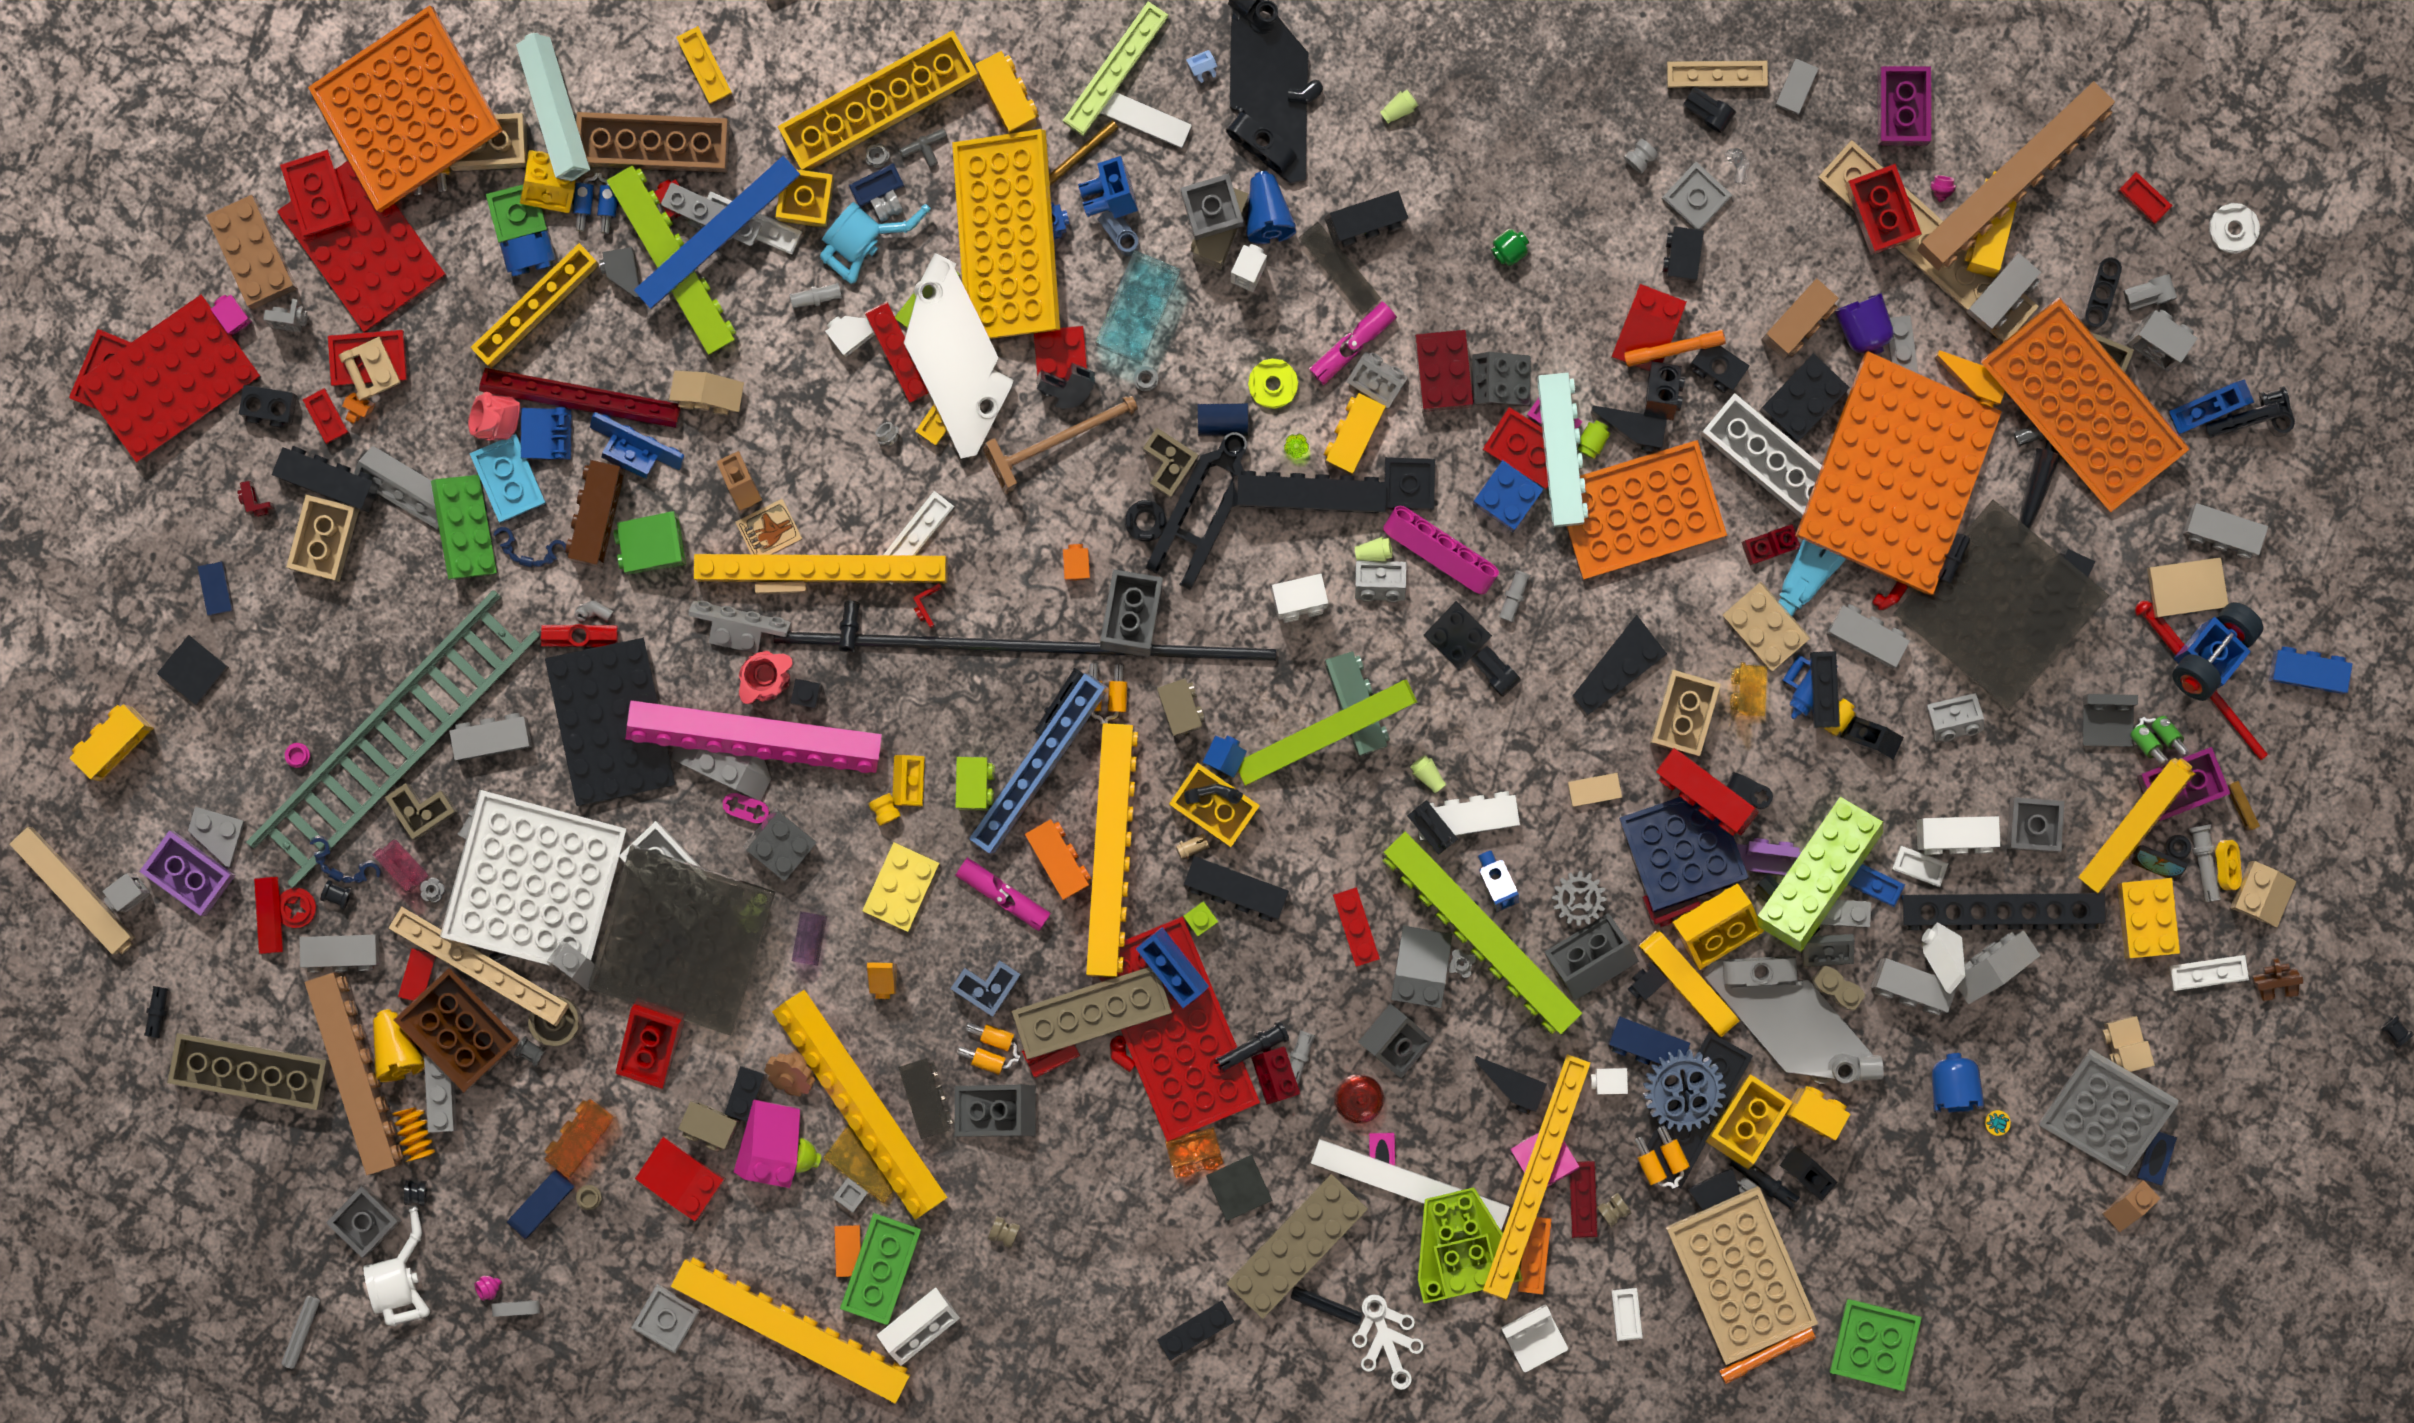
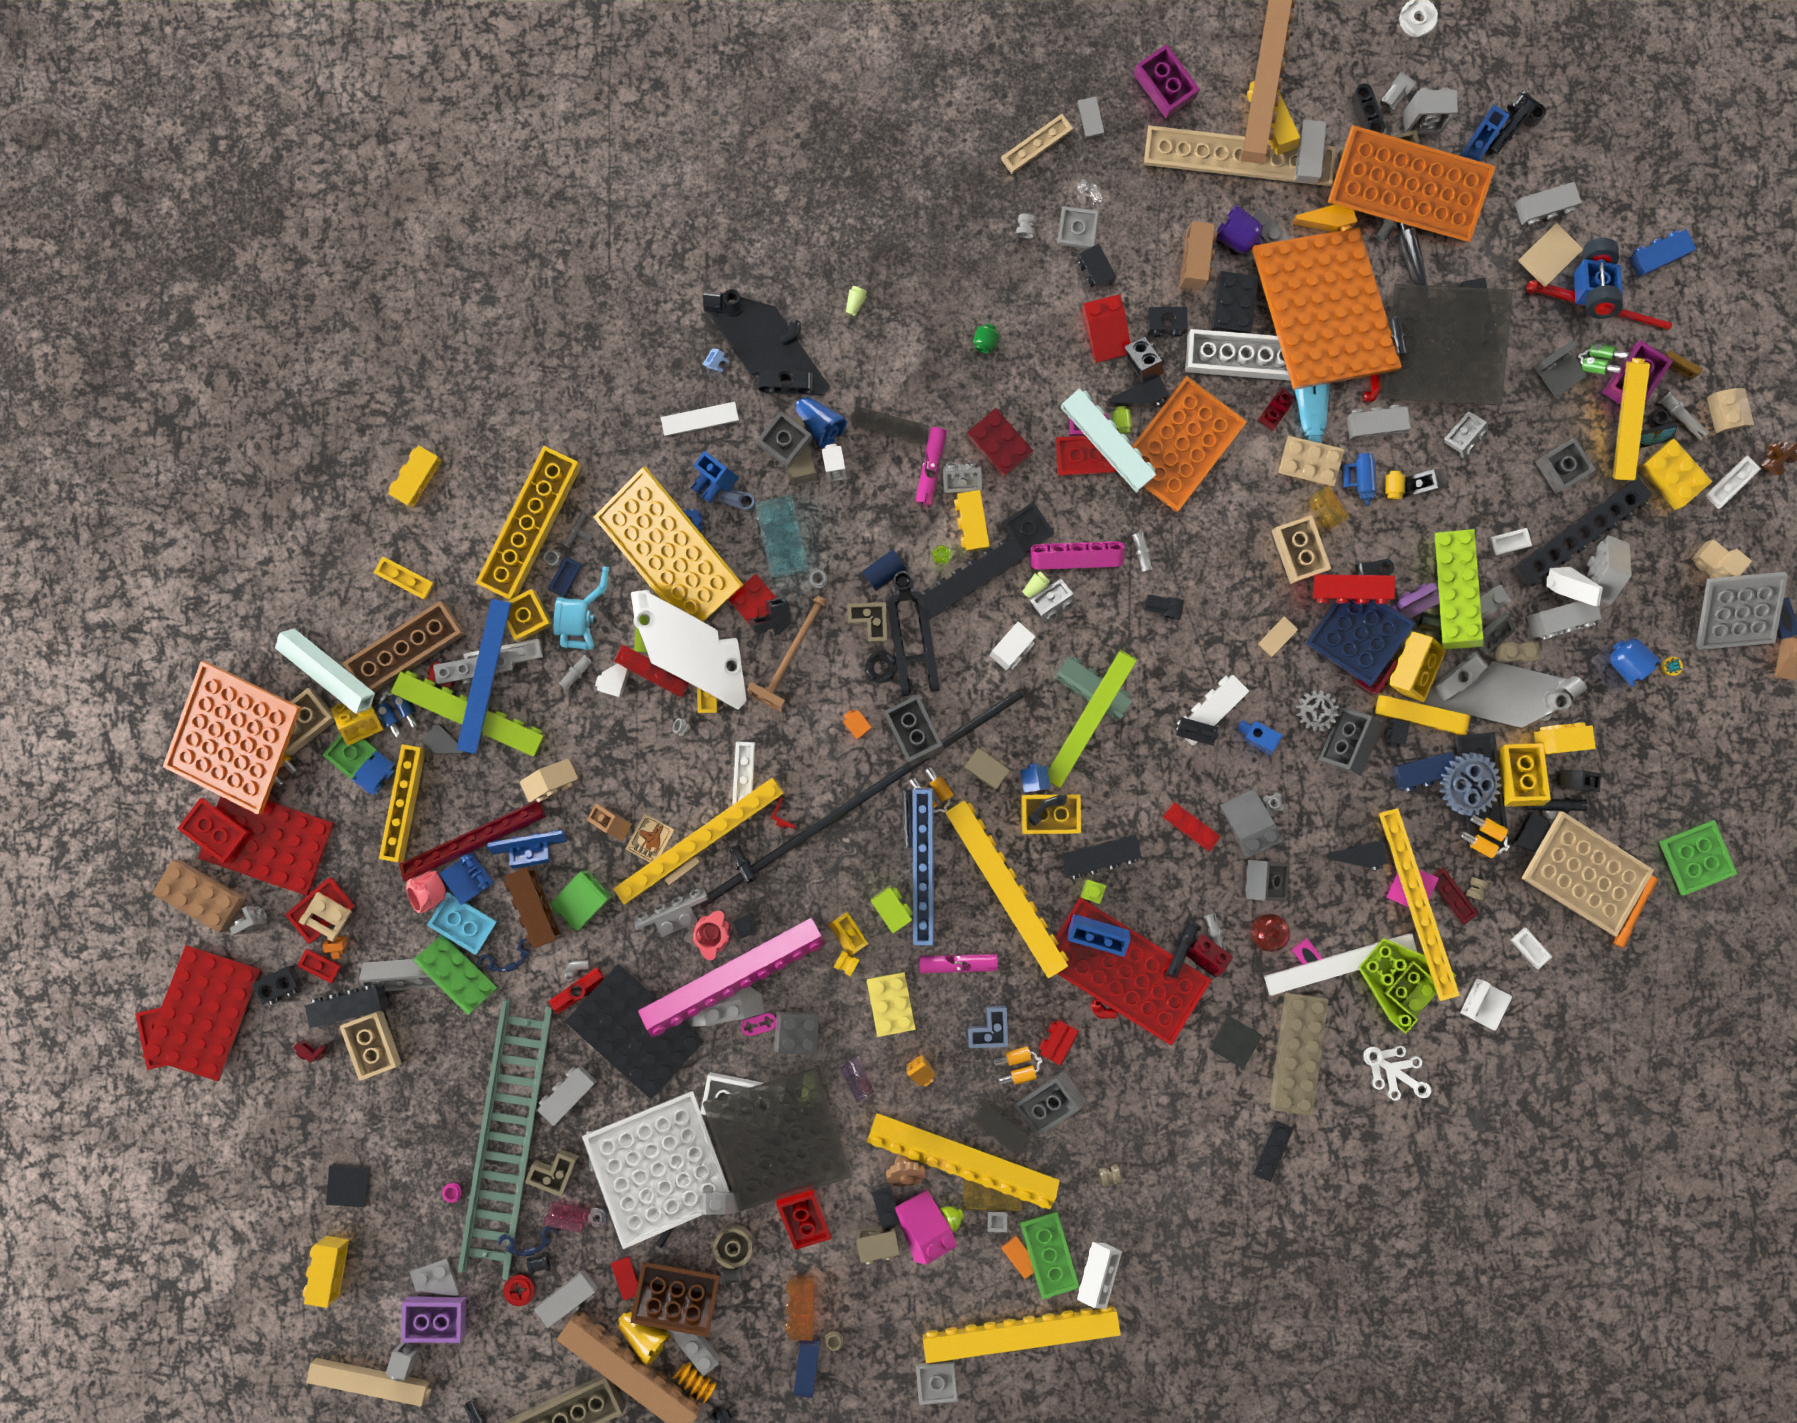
camera: 35 degrees left, 0 degrees up
dark blue tile [197,561,233,616] -> none
dark pink brick [211,295,252,336] -> none
red tile [254,877,283,954] -> none
tan plate [389,907,570,1027] -> none
red slope [635,1136,726,1222] -> none
light grey wheel [871,190,904,223] -> none
yellow brick [975,51,1039,134] -> none
dark tan plate [1012,967,1172,1060] -> none
orange brick [1025,819,1092,901] -> none
pearl gold bar [1049,120,1119,186] -> none
yellowish green tile [1063,1,1169,136] -> none
clear orange bracket [1165,1127,1224,1177] -> none
tan pin [1176,833,1210,860] -> none
neon yellow tile [1248,358,1298,409] -> none
black axle [1291,1286,1363,1325] -> none
black brick [1324,190,1409,247] -> none
lime brick [1382,831,1582,1034] -> none
yellowish green cone [1410,755,1446,793] -> none
black hinge [1424,601,1492,670] -> none
dark grey bracket [1472,352,1531,406] -> none
blue brick [1472,460,1543,532] -> none
orange plate [1517,1217,1551,1294] -> none
black wing [1572,615,1667,716] -> none
white brick [1591,1068,1628,1094] -> none
orange piece [1624,329,1726,367] -> none
black piece [1682,87,1736,133] -> none
black tile [1810,651,1840,728] -> none
red brick [1845,164,1922,255] -> none
blue tile [1848,864,1905,907] -> none
white brick [1917,816,2000,855] -> none
dark pink plate [1930,175,1956,202] -> none
red tile [2118,172,2173,225] -> none
yellow plate [2215,840,2242,891] -> none

